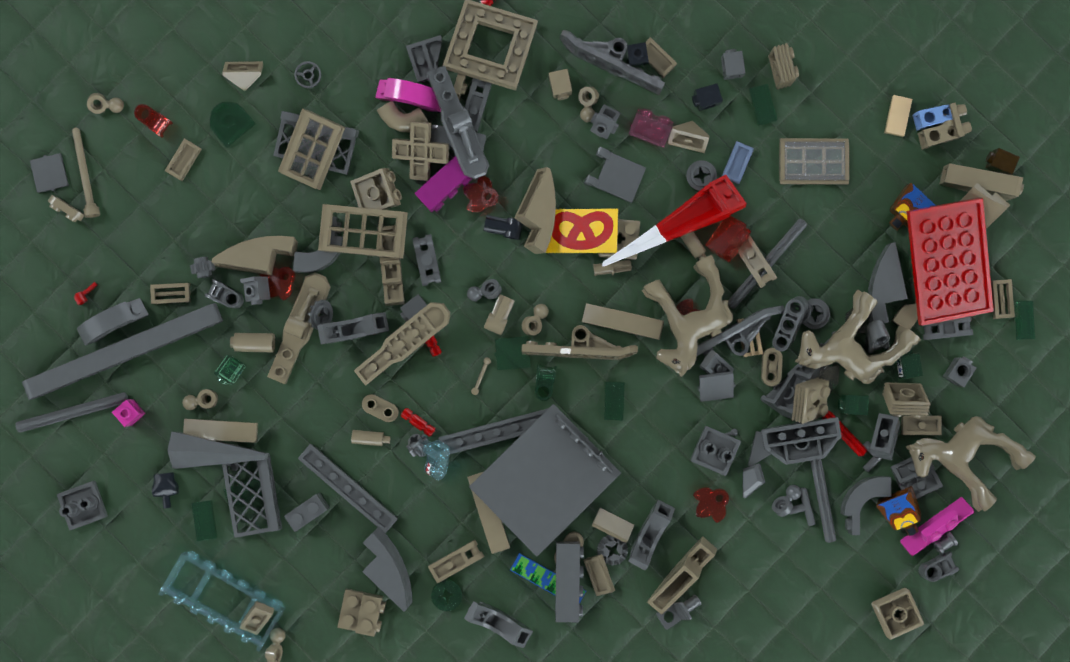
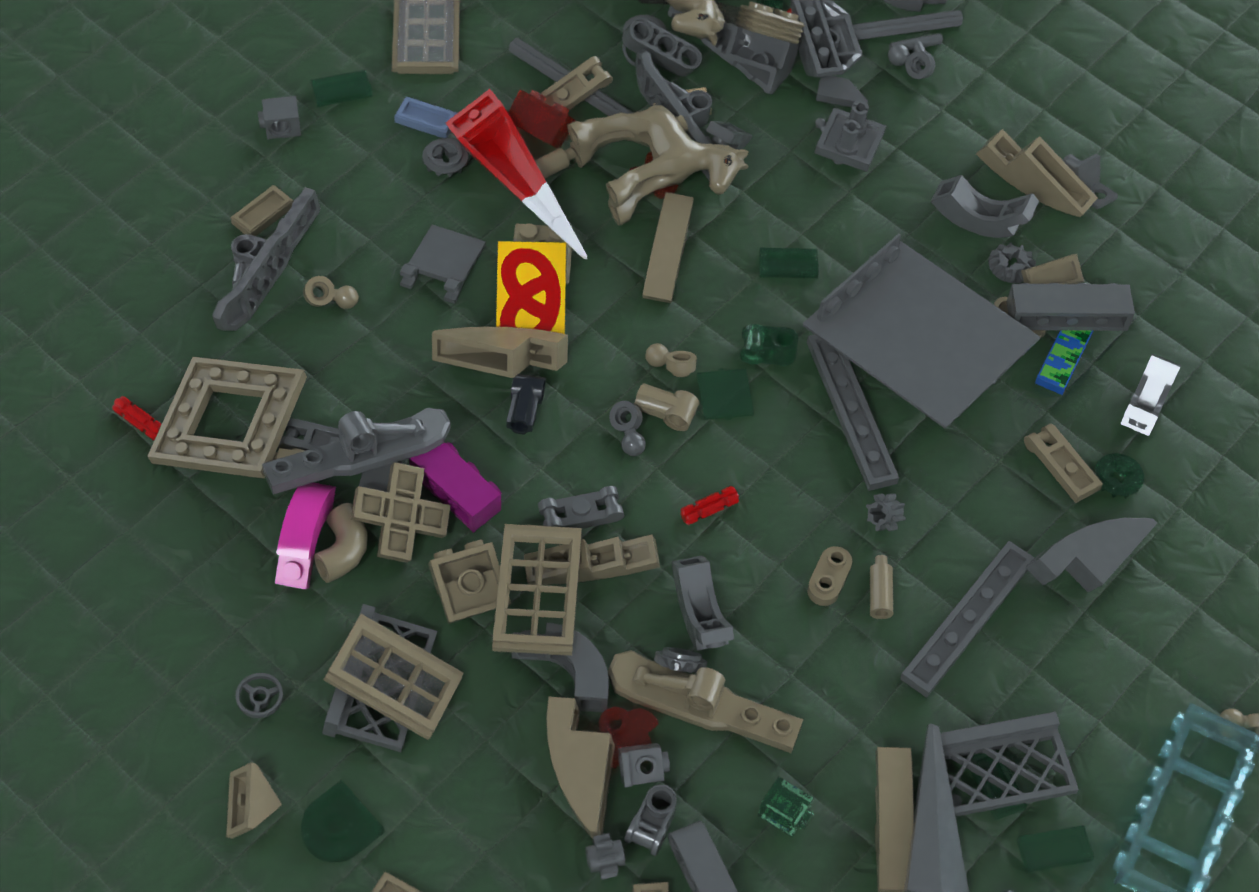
camera: 95 degrees left, 30 degrees down
dark tan plate [182,389,218,410] -> none
dark tan brick [230,333,275,352] -> none
dark tan plate [240,601,274,635] -> none
dark grey brick [284,492,330,532] -> none
dark tan plate [337,588,386,637] -> none
dark tan piece [354,302,451,386] -> none
dark grey brick [400,294,427,322] -> none
red axle [401,408,436,437] -> none
dark grey wing [406,35,442,84] -> none
clear light blue leg [423,440,450,480] -> none
clear red plate [463,176,499,213] -> none
dark tan slope [467,472,510,554] -> none
dark tan hinge [471,357,491,395] -> none
dark tan piece [522,325,638,360] -> none
dark tan brick [548,69,572,100] -> none
dark grey brick [590,104,621,139] -> none
dark tan tile [592,508,634,543] -> none
dark tan axle [593,260,632,276] -> none
black brick [627,42,649,67] -> none
clear pink bracket [629,108,673,148] -> none
dark tan slope [668,121,709,153] -> none
black brick [692,83,723,111] -> none
clear red plate [693,487,729,523] -> none
dark grey piece [698,371,735,402] -> none
dark grey piece [743,464,765,498] -> none
dark tan plate [761,348,782,386] -> none
dark tan brick [768,43,799,90] -> none

